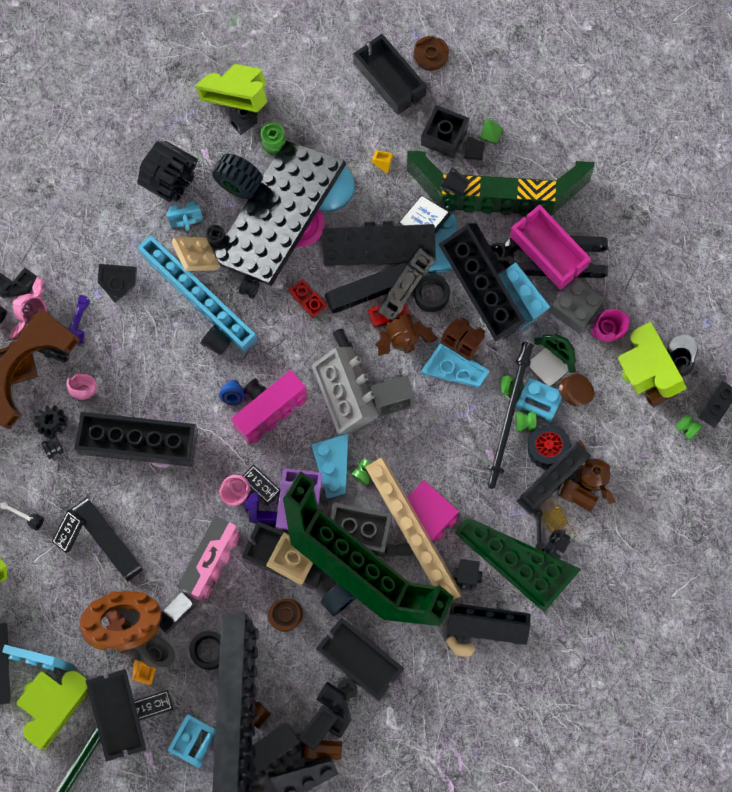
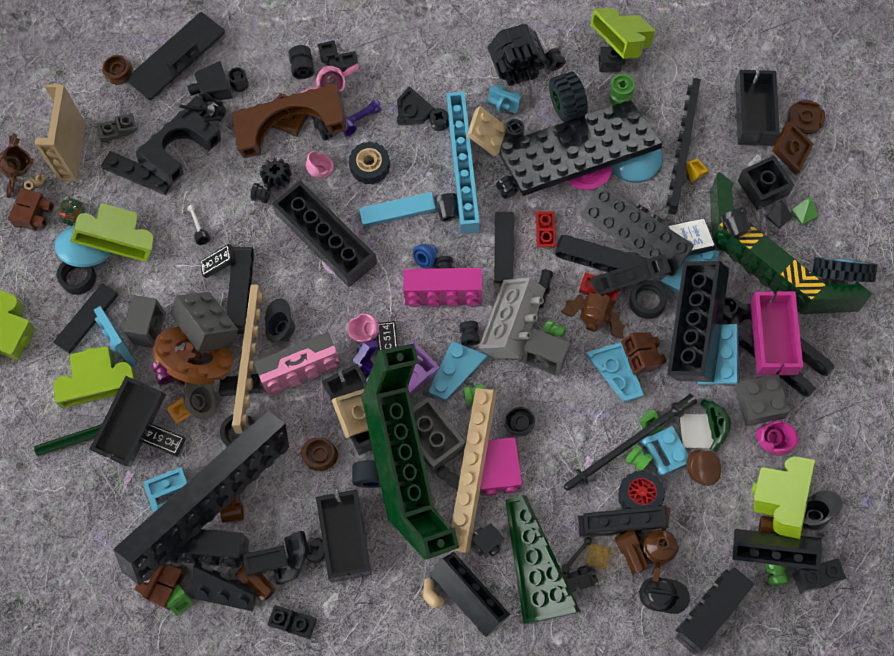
camera: 40 degrees right, 5 degrees down
none -> dark grey brick [123,295,166,348]
none -> magenta wheel [151,361,175,385]
none -> dark grey brick [170,292,238,352]
none -> tan plate [232,285,264,434]
none -> black piece [265,298,295,342]
none -> black slope [267,605,317,640]
none -> black wheel [349,141,390,184]
none -> medium azure tile [359,192,436,227]
none -> black wheel [430,108,448,131]
none -> black wheel [459,321,480,346]
none -> black tile [494,212,514,283]
none -> black hair [504,406,535,437]
none -> bright green wheel [542,319,566,337]
none -> black wheel [545,48,566,71]
none -> black piece [639,577,690,614]
none -> black plate [666,78,701,215]
none -> black piece [675,567,755,655]
none -> black brick [732,529,822,570]
none -> reddish brown tile [772,121,814,174]
none -> black wheel [812,257,878,282]

